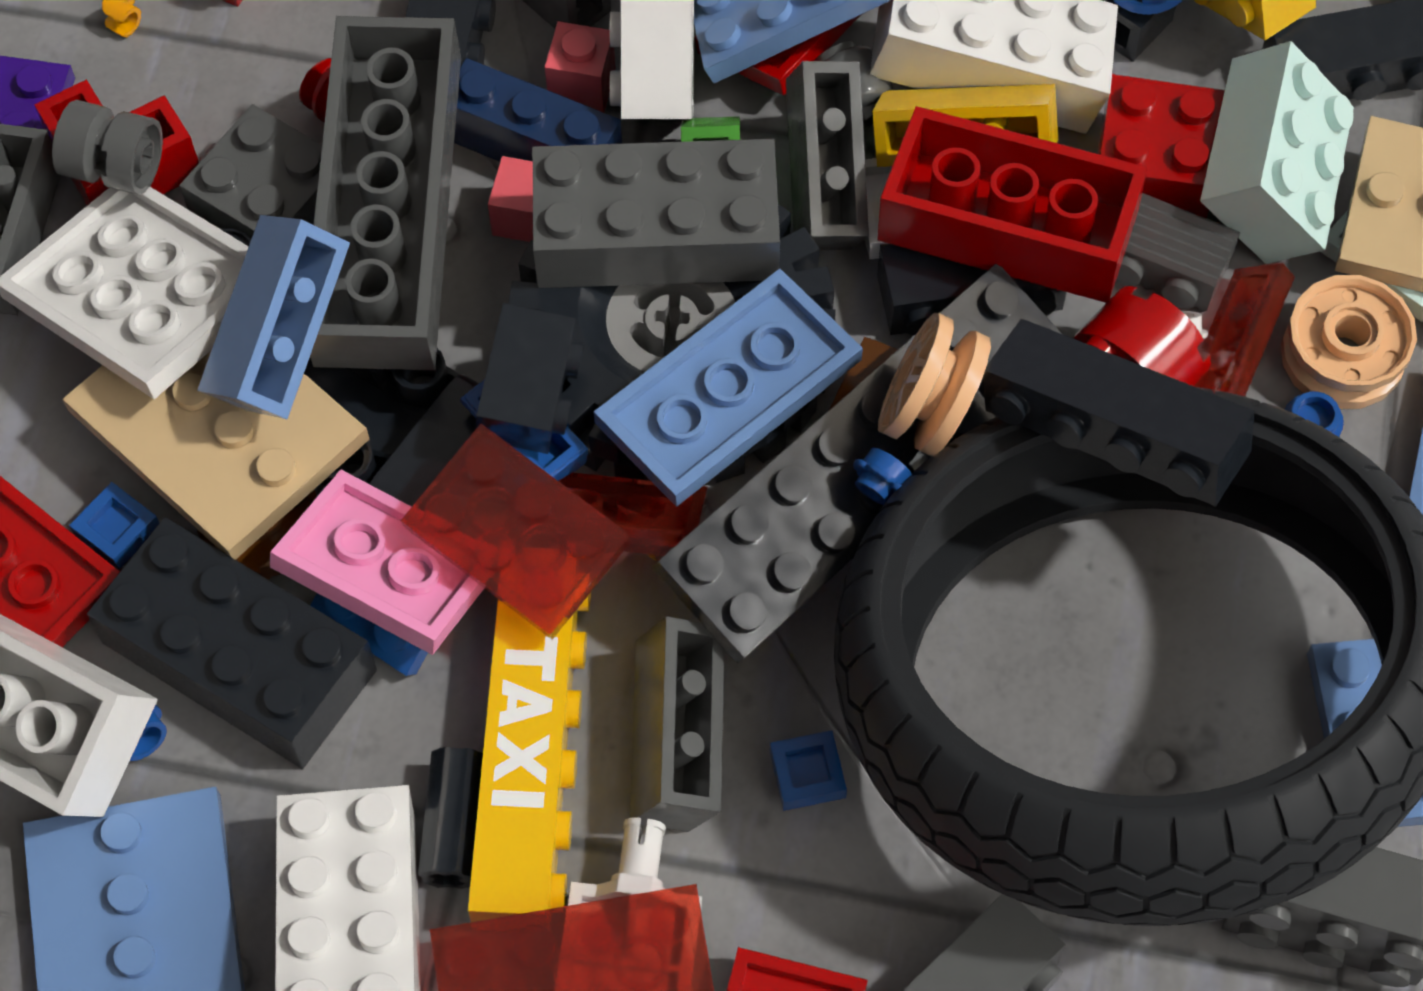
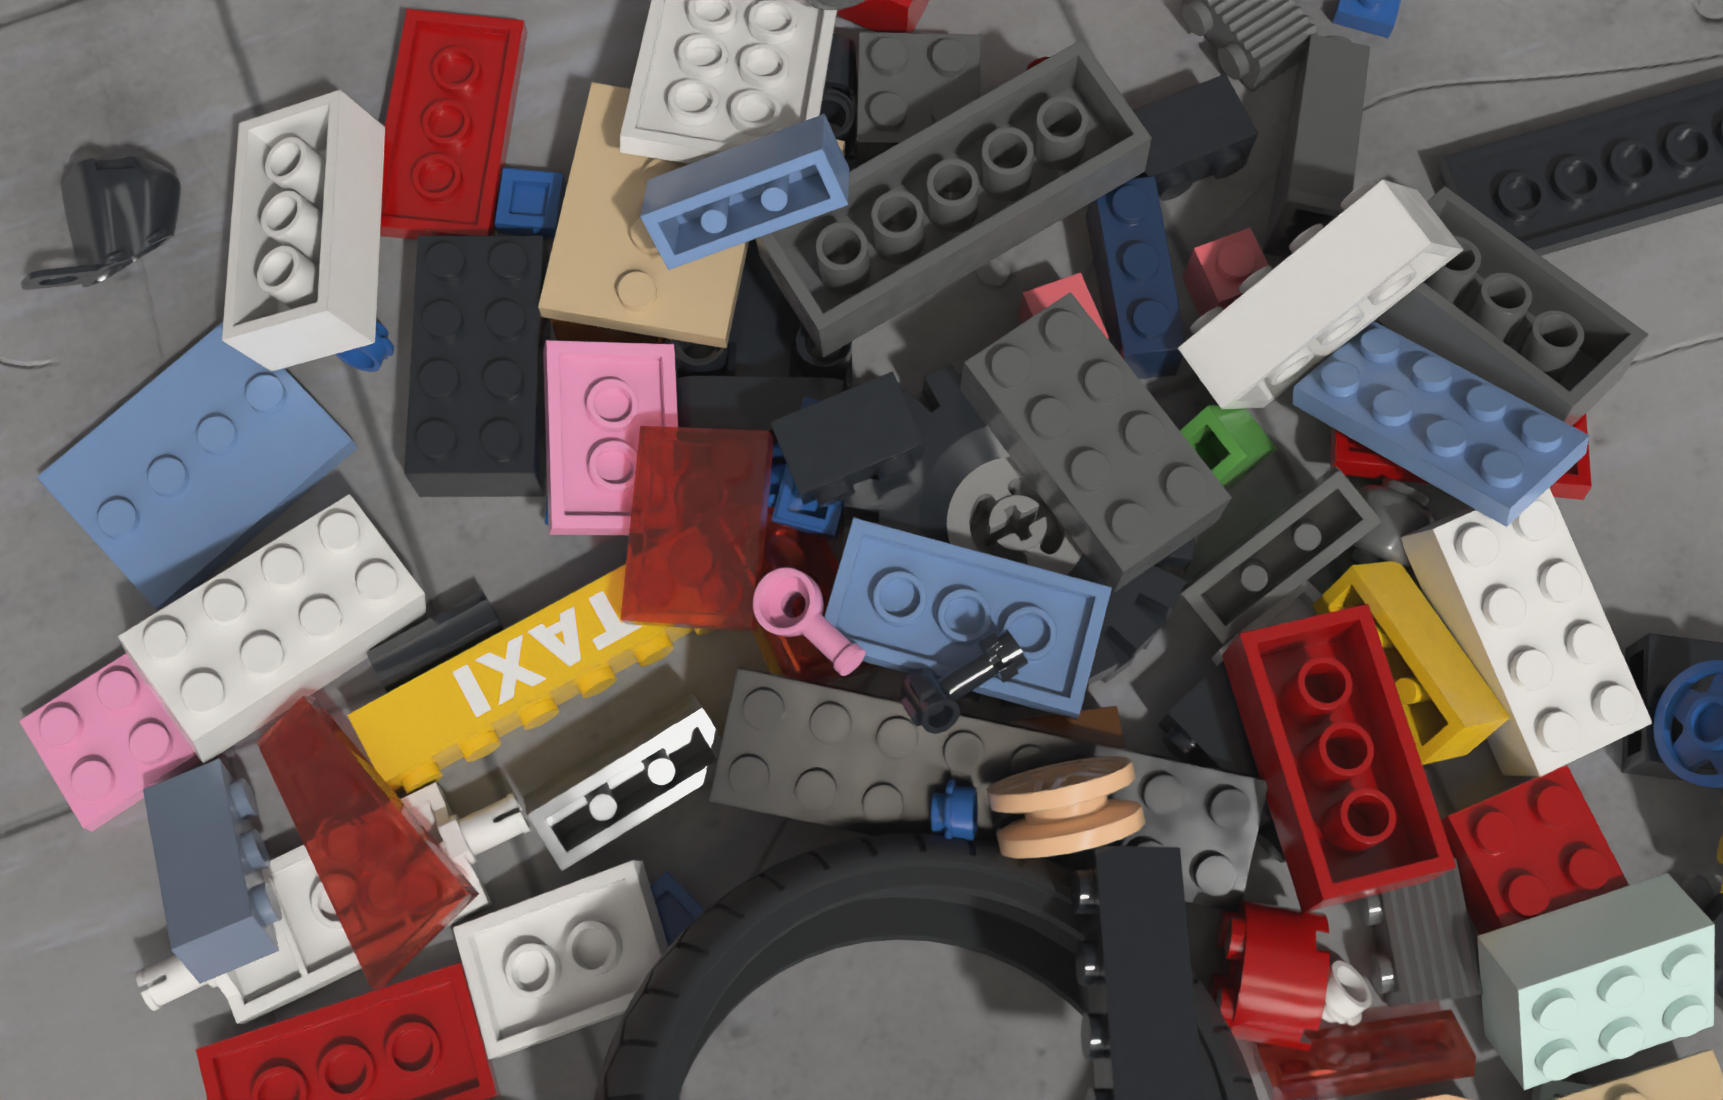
camera: 55 degrees right, 10 degrees up
none -> white plate [453,860,668,1059]
none -> bright pink bar [753,568,866,676]
none -> black bar [900,629,1028,734]

